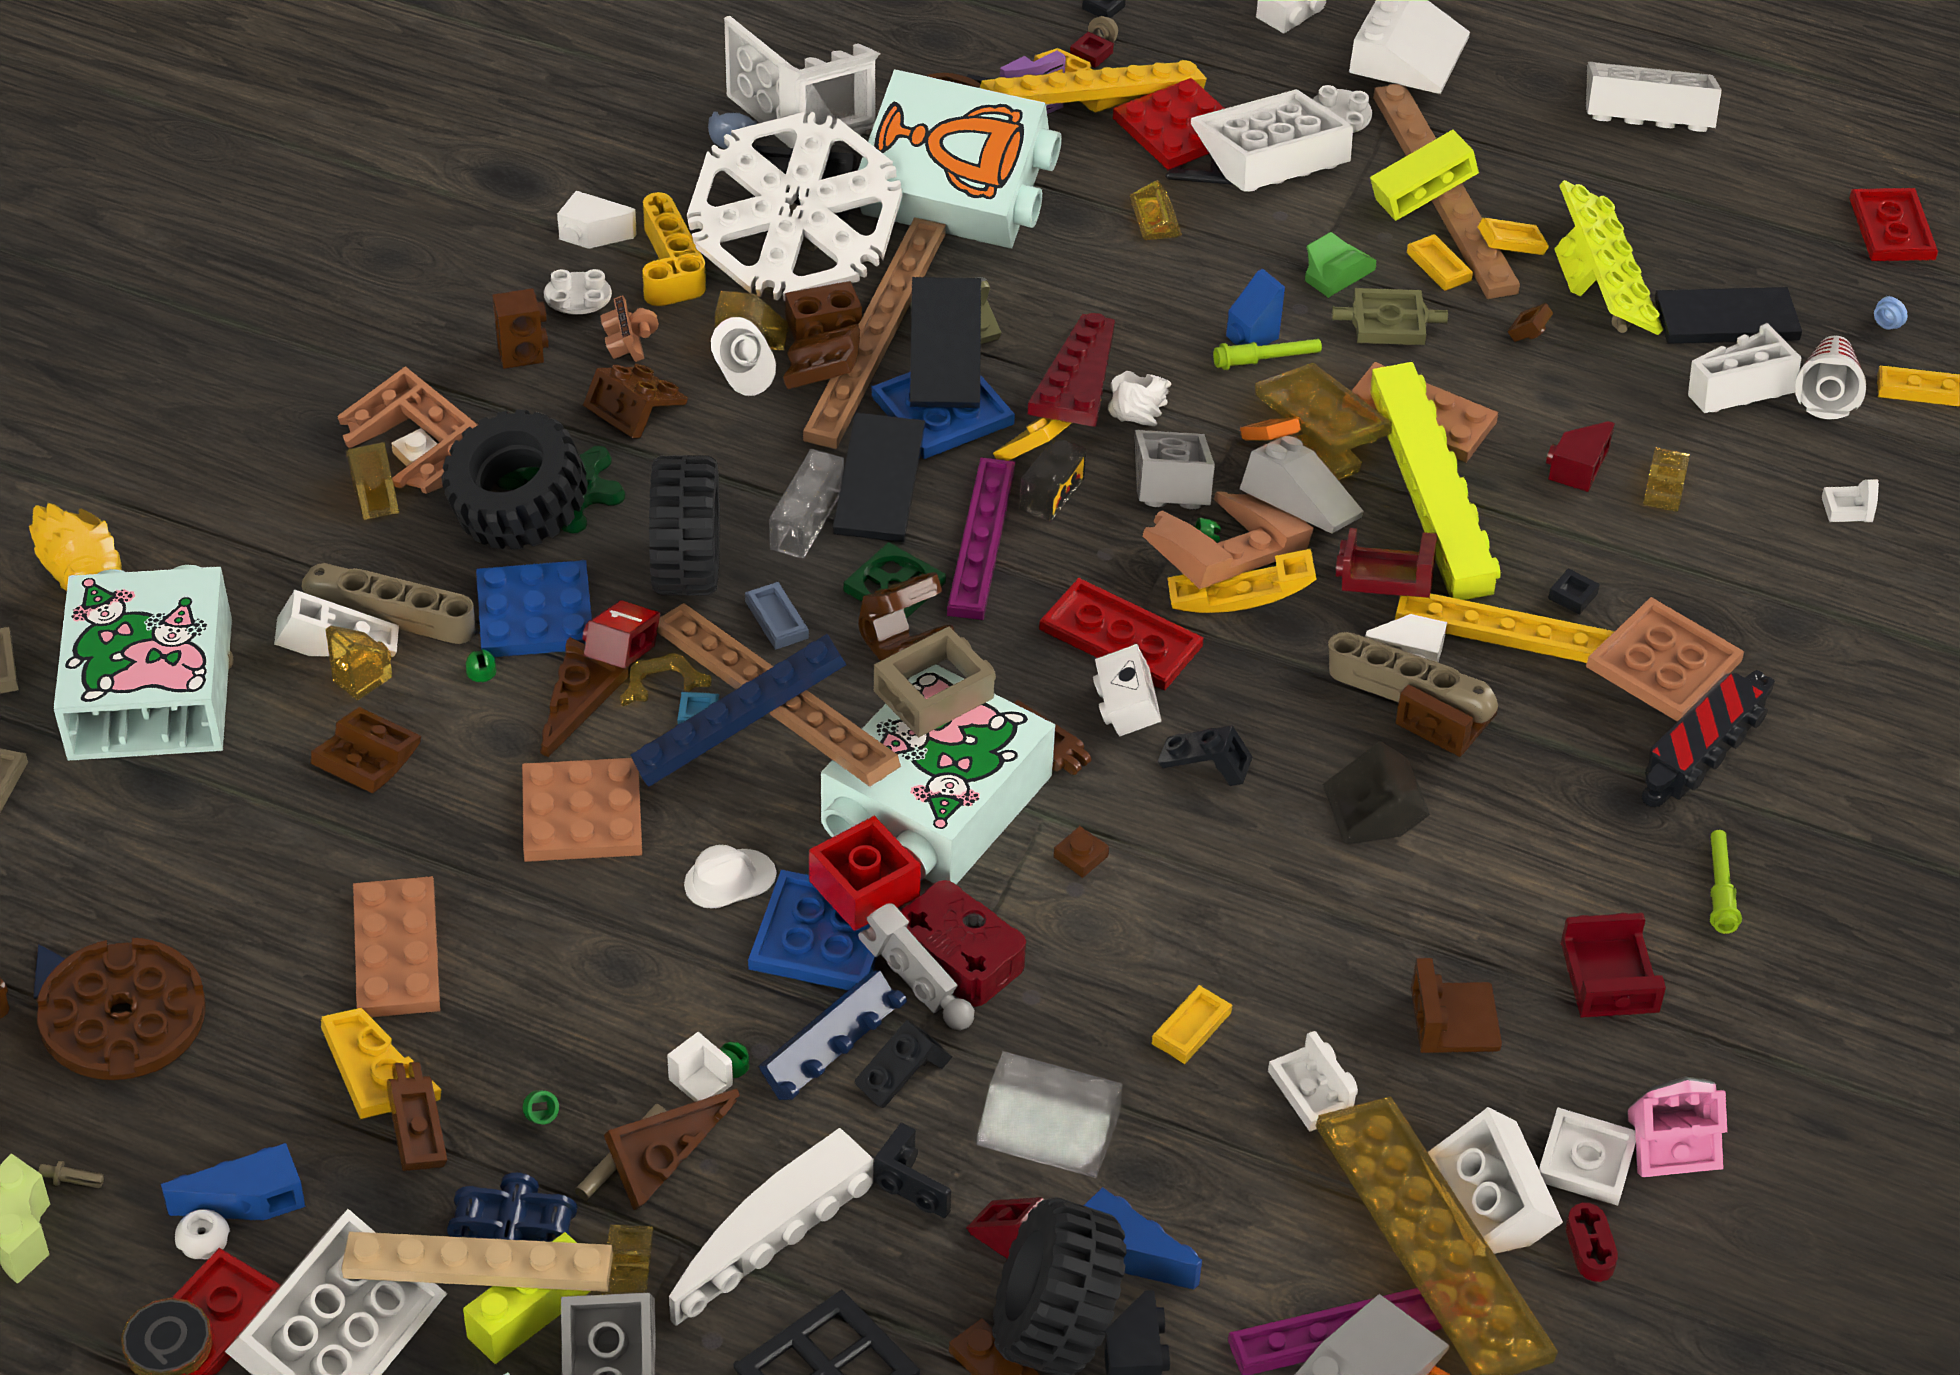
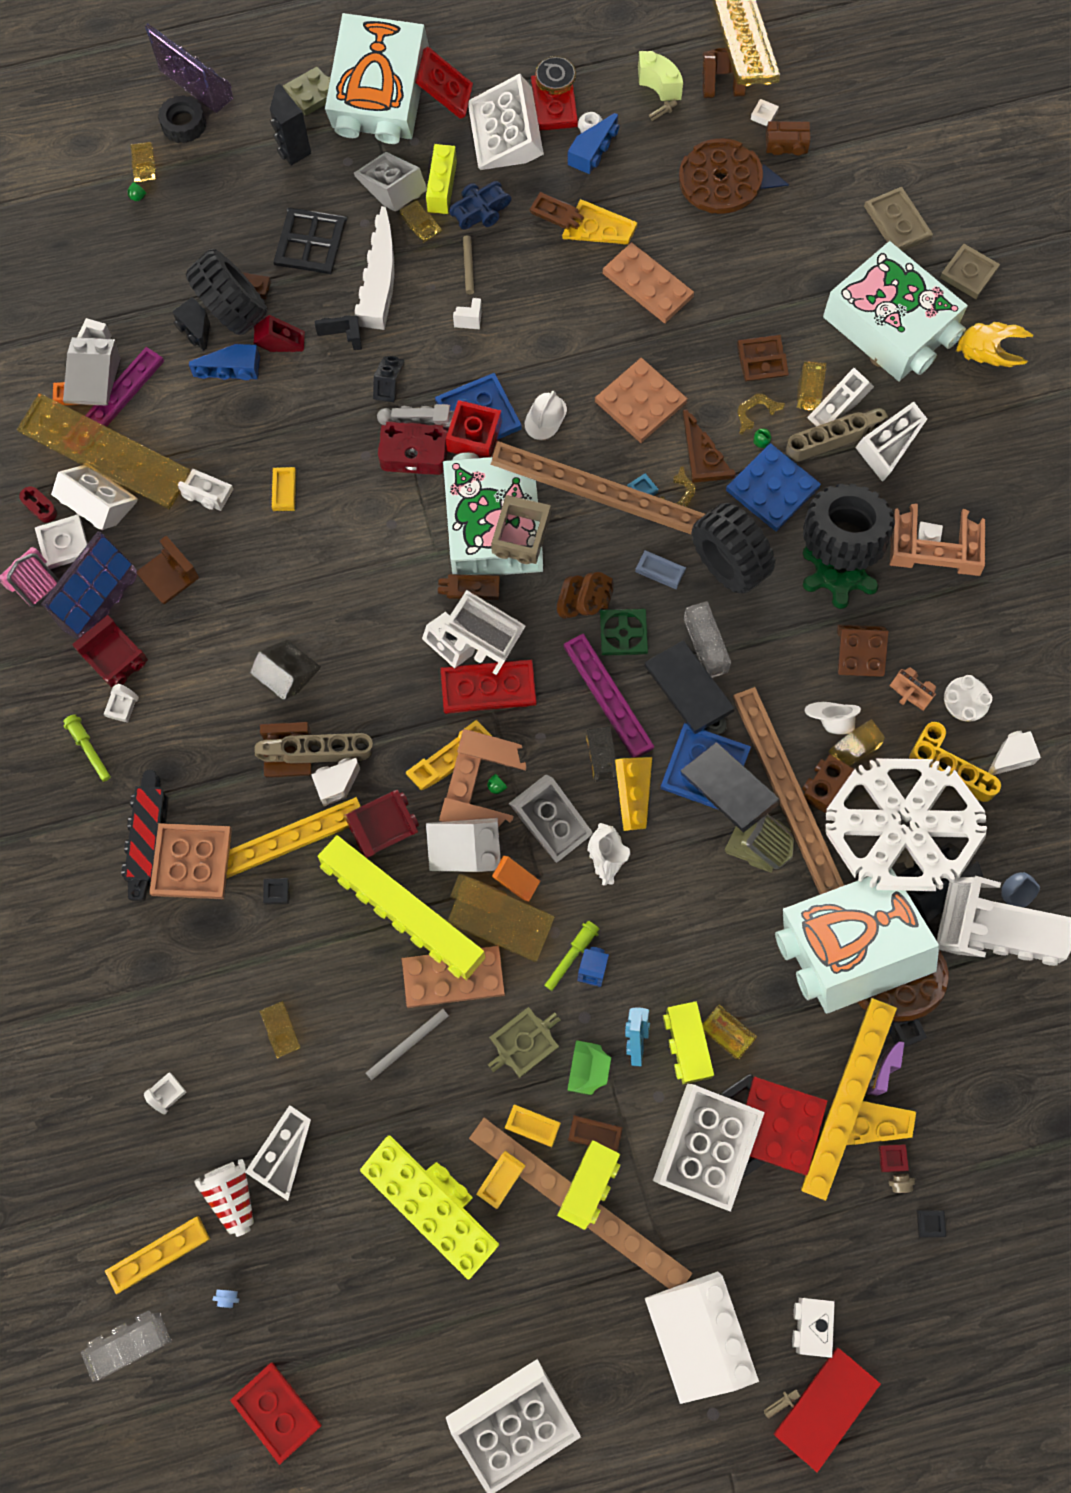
camera: 145 degrees right, 25 degrees up
tan plate [342,1232,613,1292] -> none
clear yellow slope [346,442,399,520] -> none
reddish brown brick [492,288,549,369] -> none
green hinge [522,1090,559,1125] -> none
brick [582,600,661,669] -> none
reddish brown wing [603,1088,740,1210] -> none
dark blue plate [631,634,846,787] -> none
green hinge [720,1041,749,1078] -> none
hinge [758,970,907,1100] -> none
reddish brown slope [783,324,860,390] -> none
clear slope [976,1051,1123,1178] -> none
dark red wing [1028,313,1115,427] -> none
reddish brown plate [1054,826,1109,878] -> none
black bracket [1158,725,1253,786] -> none
white dish [1313,85,1372,133] -> none
reddish brown plate [1507,303,1553,342] -> none
dark red slope [1546,421,1615,492] -> none
black tile [1654,287,1802,344] -> none
none -> slope [41,531,137,640]
none -> white tile [104,684,139,723]
none -> light grey bar [366,1009,449,1080]
none -> window [437,590,525,675]
none -> reddish brown tile [568,1115,623,1152]
none -> dark azure plate [625,1008,650,1066]
none -> neon yellow brick [663,1001,714,1084]
none -> clear yellow helmet [737,394,785,434]
none -> white wedge [855,402,927,482]

